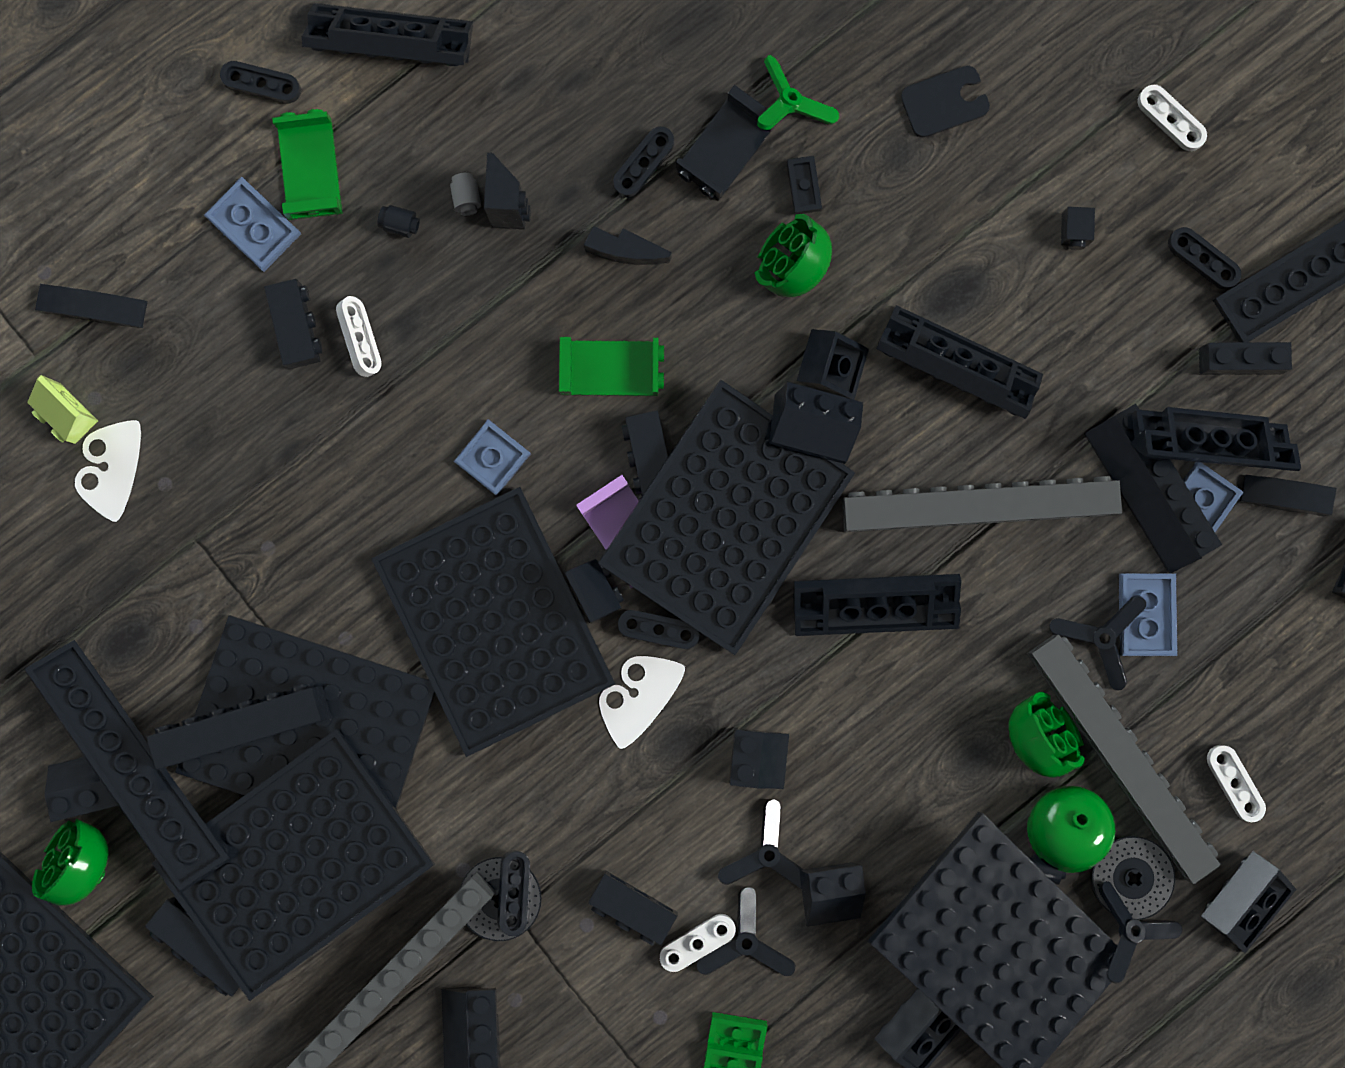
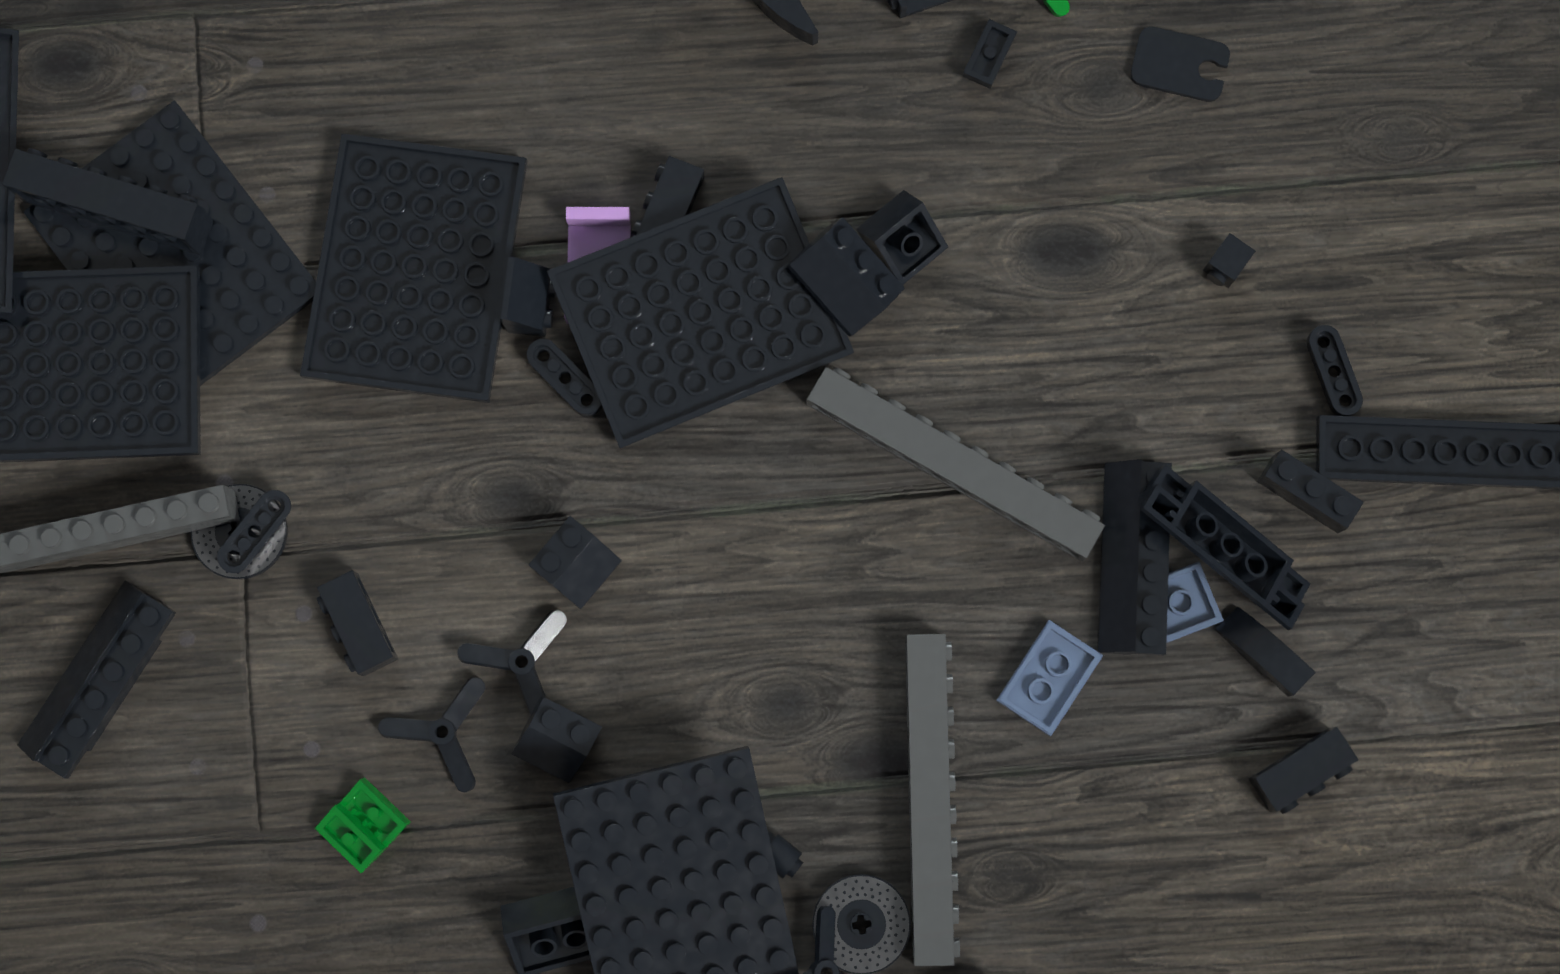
camera: 35 degrees right, 5 degrees down
sand blue tile [454,419,531,496] -> none
green panel [559,337,664,396] -> none
white piece [599,656,685,749] -> none
white plate [660,914,736,972] -> none
green cylinder [755,214,832,298] -> none
black slope [793,574,962,636] -> none
black slope [876,305,1043,419] -> none
green cylinder [1008,692,1085,777] -> none
green cylinder [1027,786,1115,873] -> none
black piece [1049,595,1146,691] -> none
white plate [1138,85,1207,151] -> none
white plate [1207,745,1266,822] -> none

